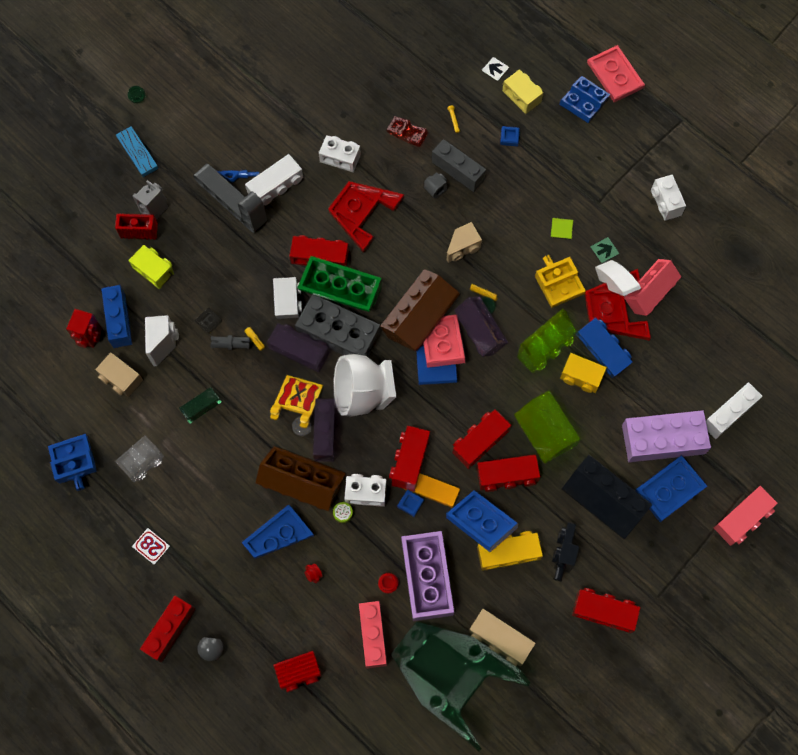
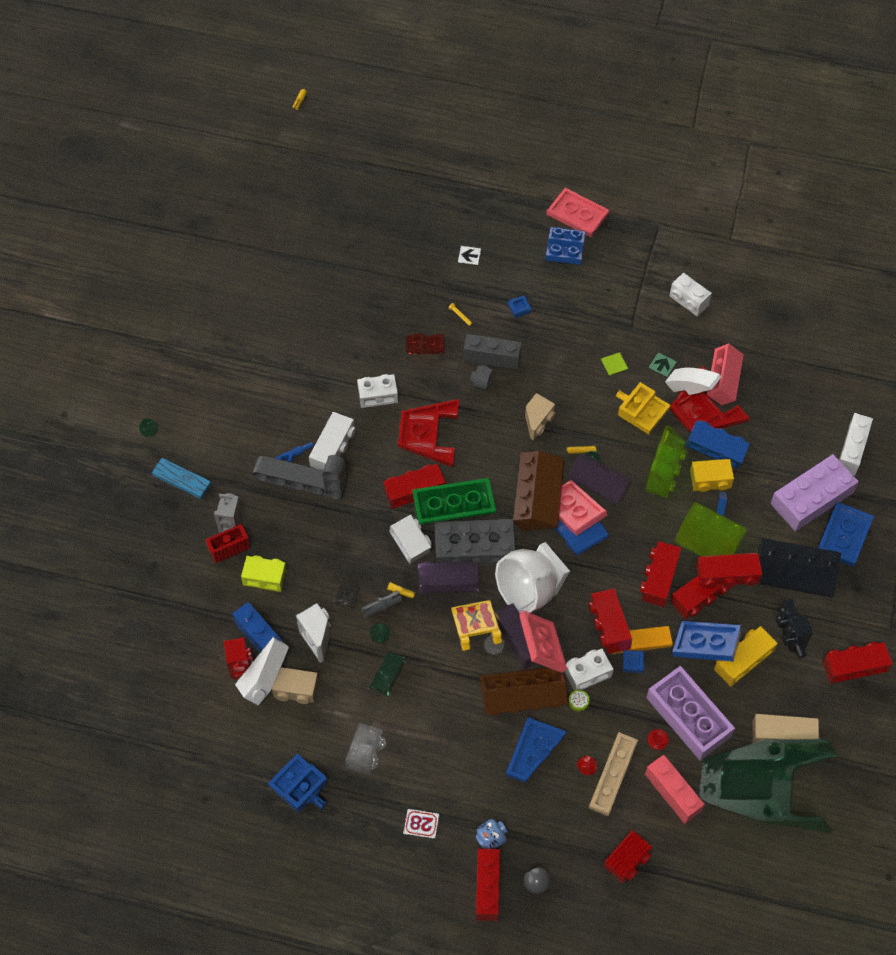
camera: 30 degrees left, 10 degrees down
light yellow brick [502,69,543,114] -> none
none -> white slope [235,637,289,706]
none -> clear green plate [370,623,390,643]
none -> medium blue head [475,819,508,849]
none -> coral tile [519,610,567,673]
none -> tan tile [589,732,638,816]
none -> red brick [696,553,762,588]
none -> blue tile [716,492,727,517]

